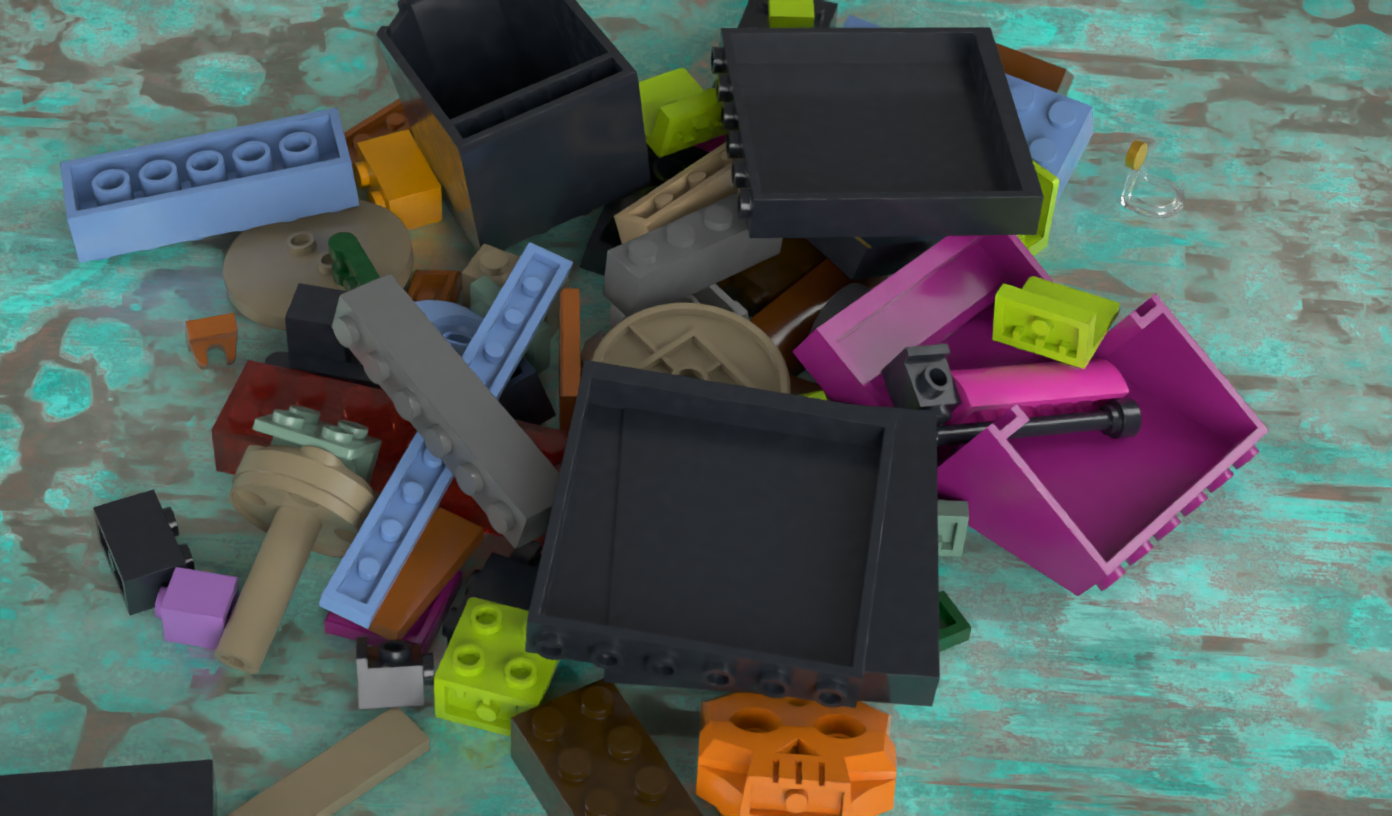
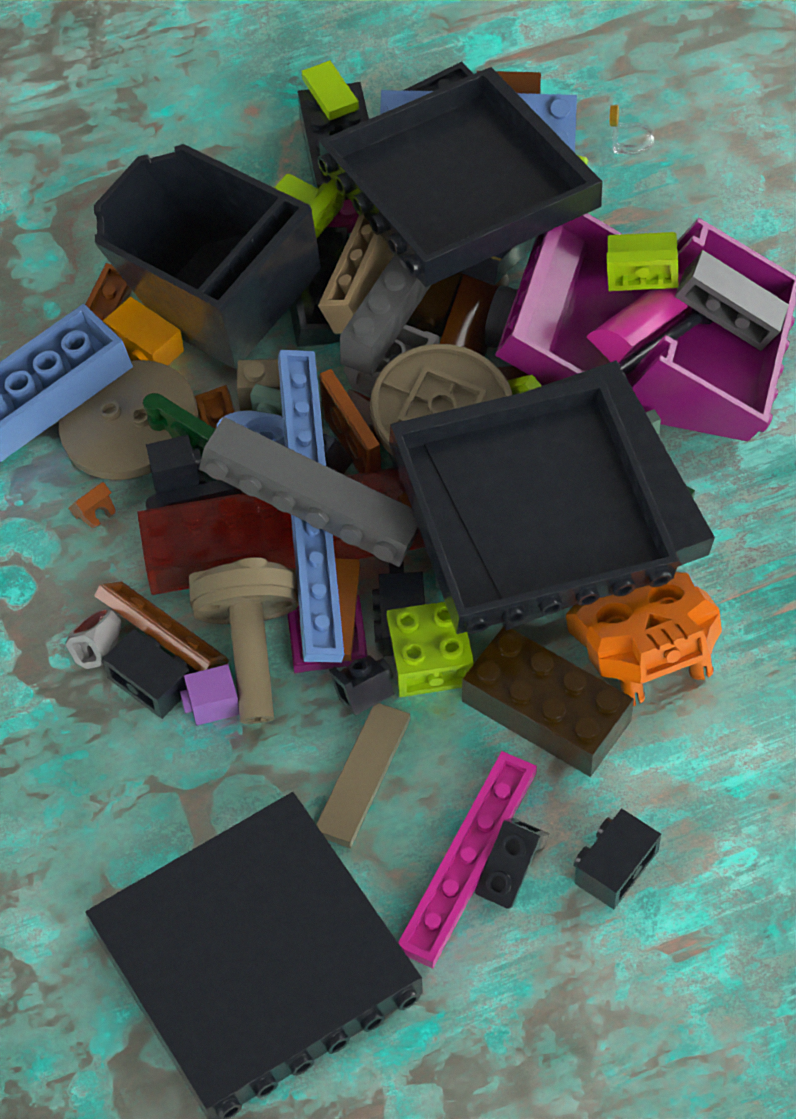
camera: 20 degrees left, 10 degrees up
sand green bracket [253,405,382,485] -> none
black brick [881,344,962,426] -> none
none -> light grey rock [65,608,121,669]
none -> dark orange tile [94,581,230,672]
none -> dark grey brick [675,250,789,351]

